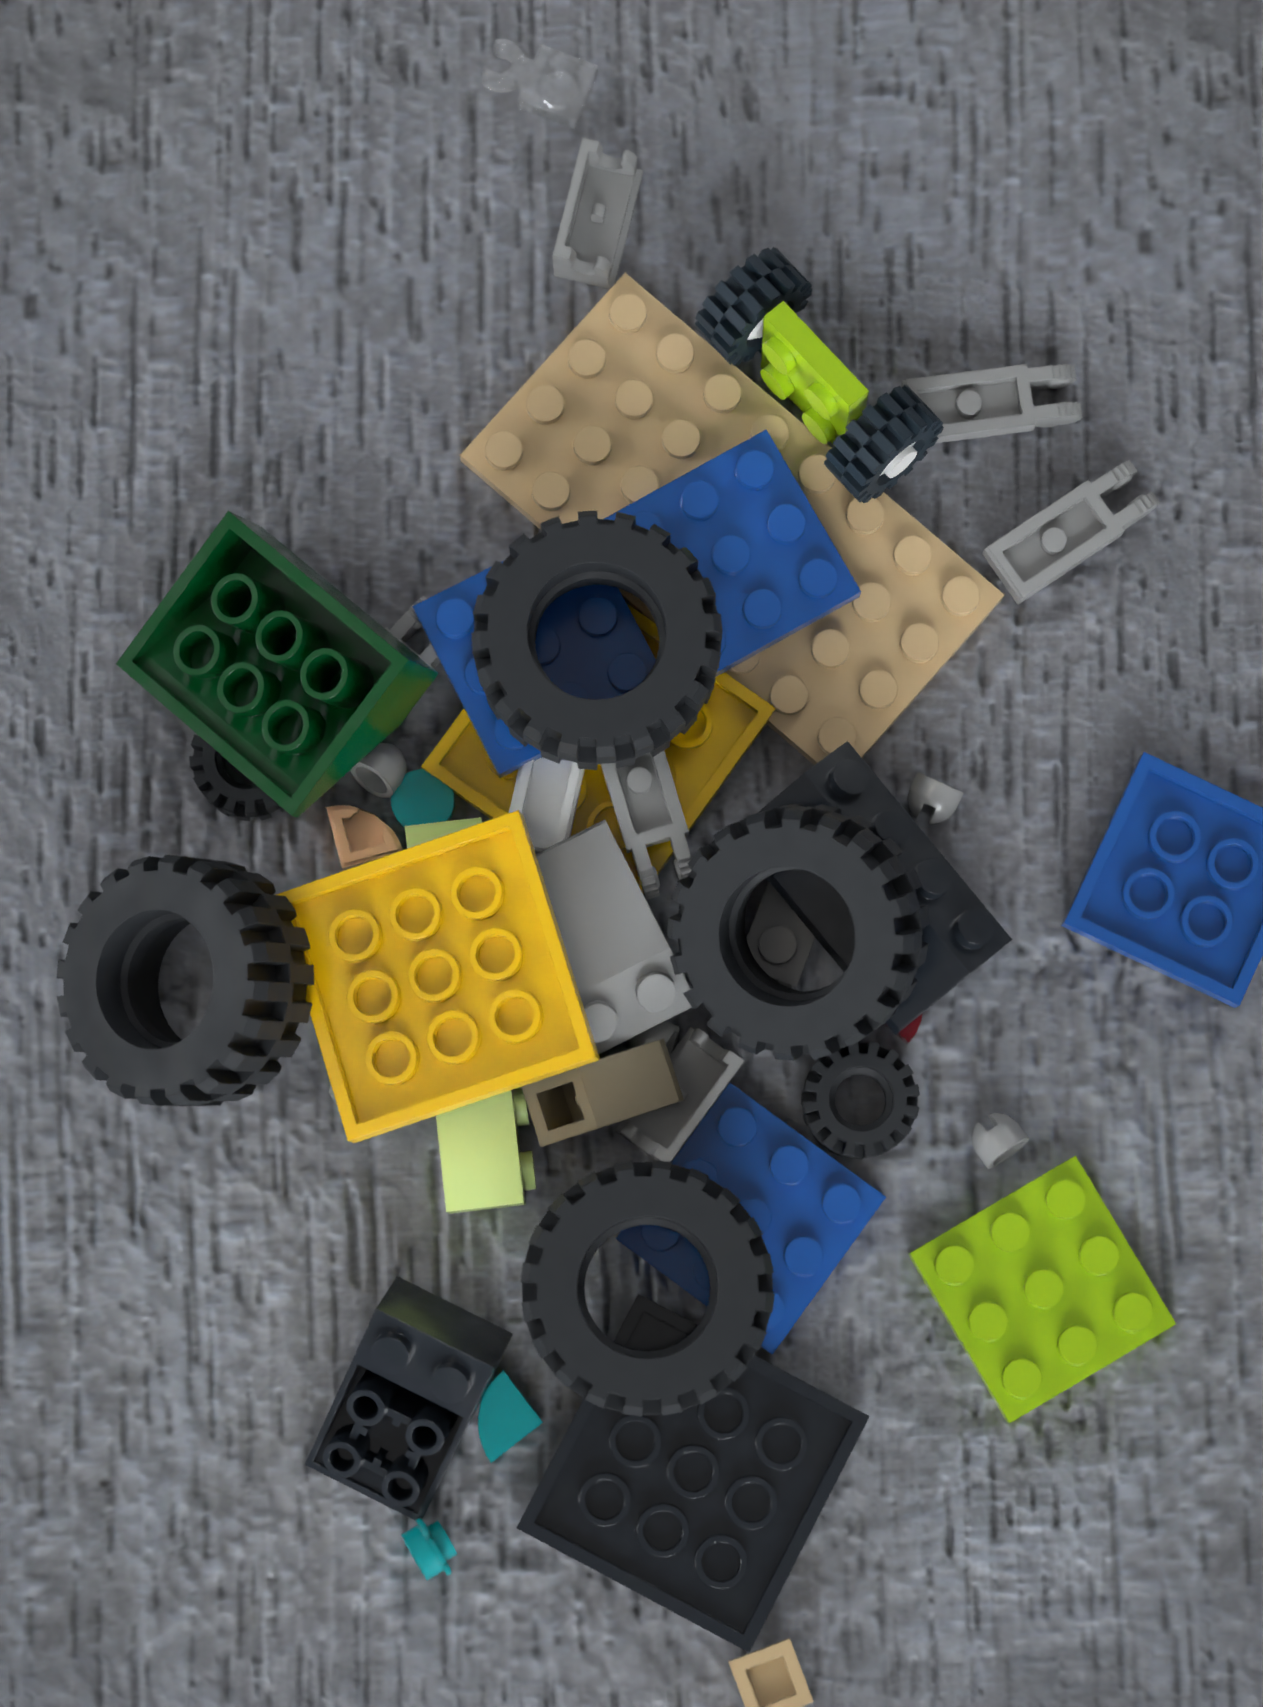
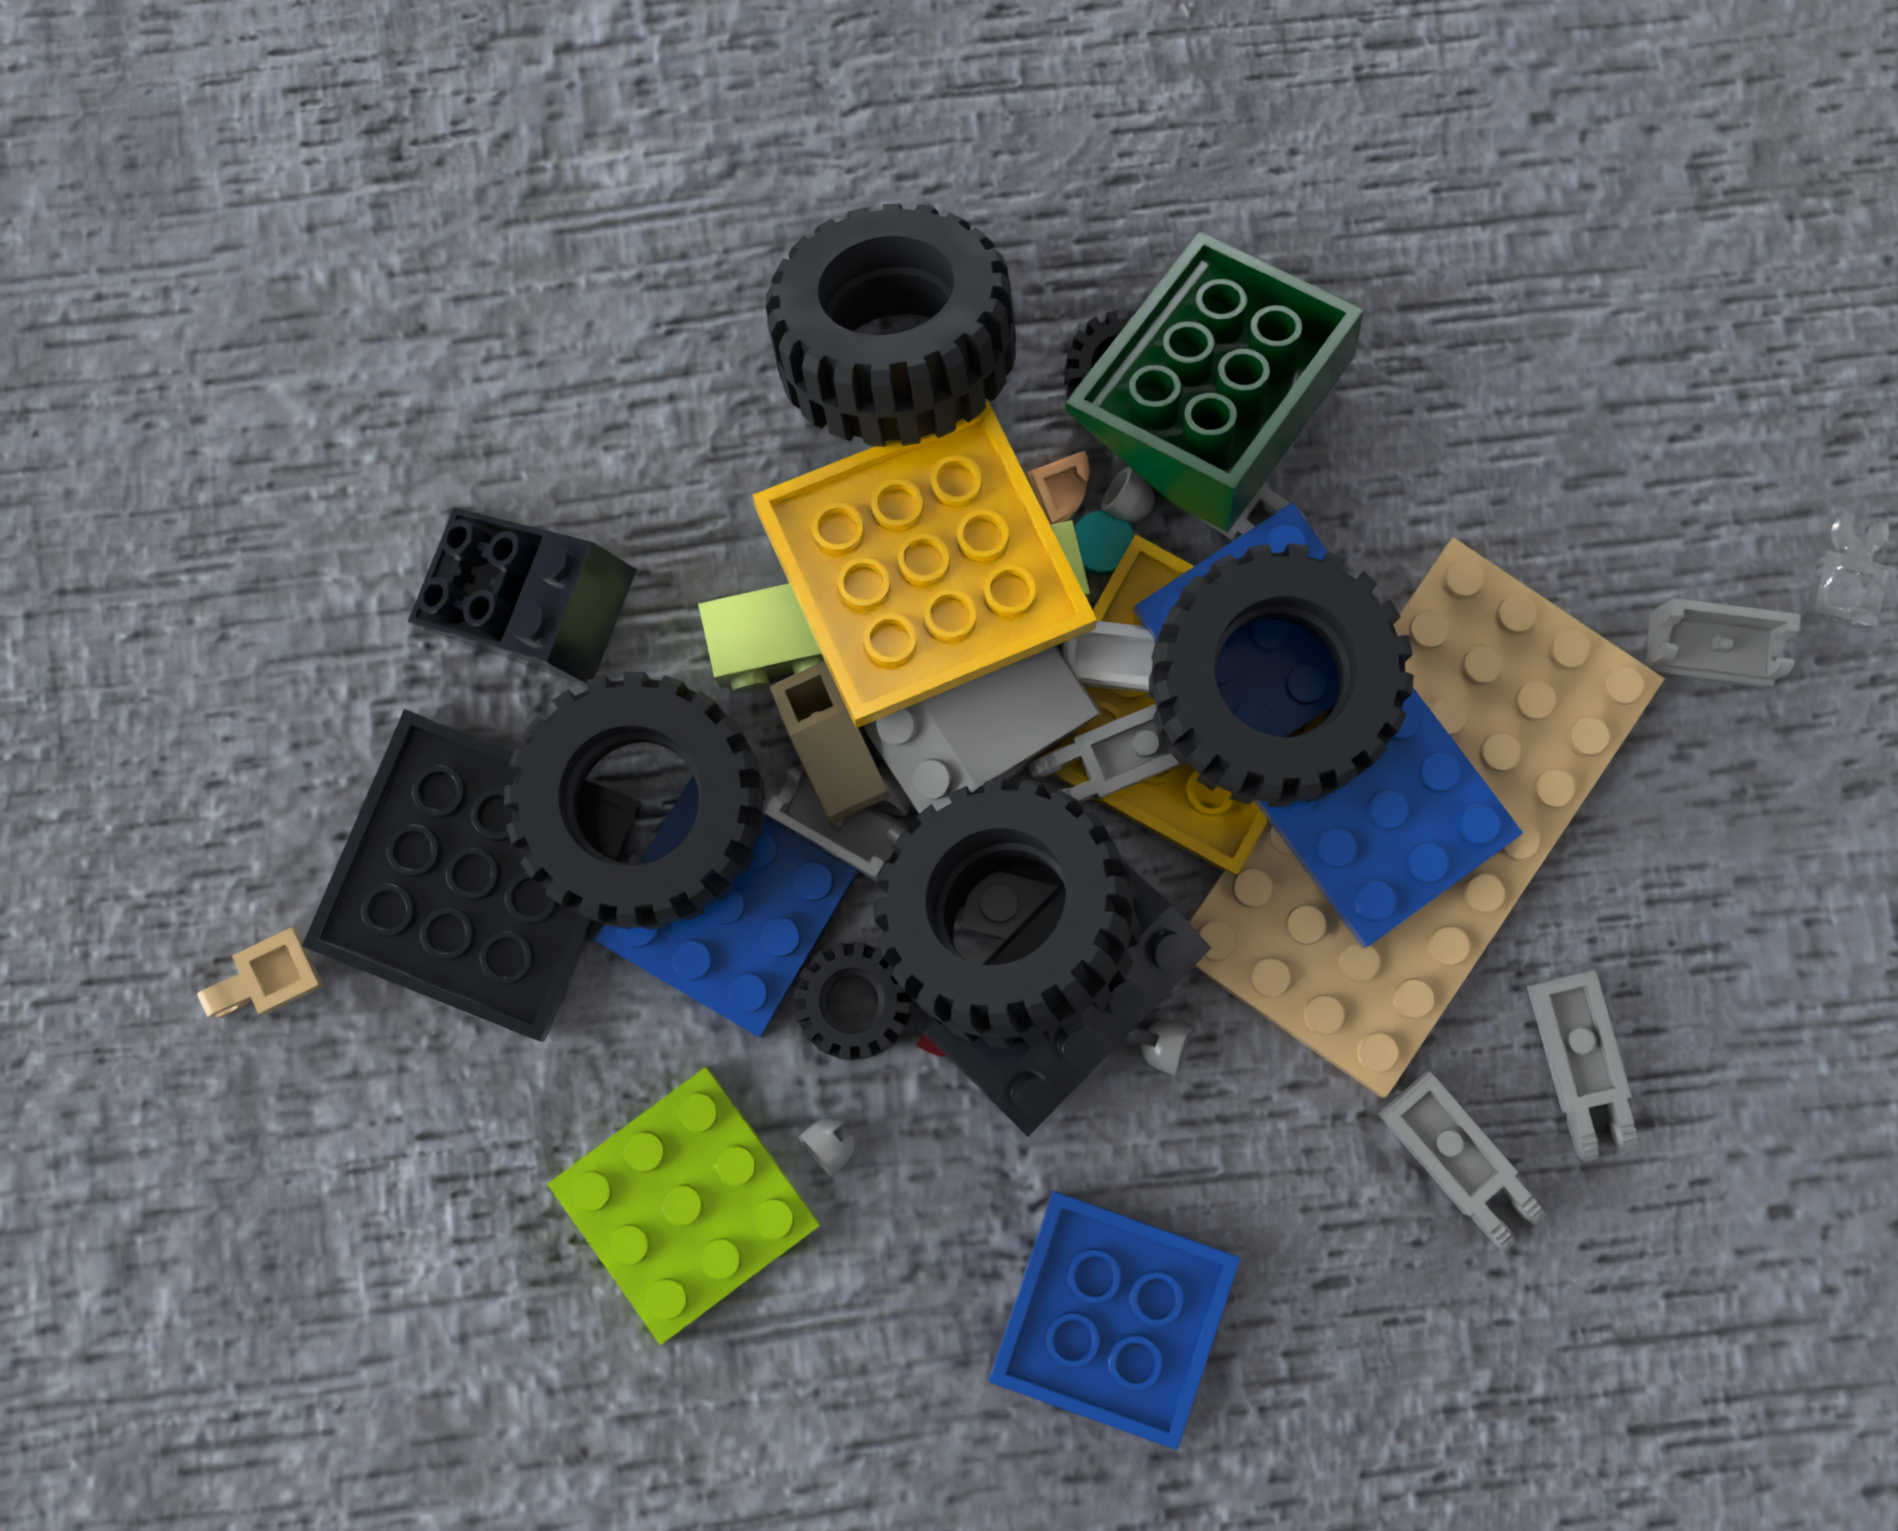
camera: 85 degrees right, 0 degrees up
teal plate [401,1518,457,1580] -> none
teal tile [478,1370,543,1463] -> none
black plate [694,247,944,503] -> none

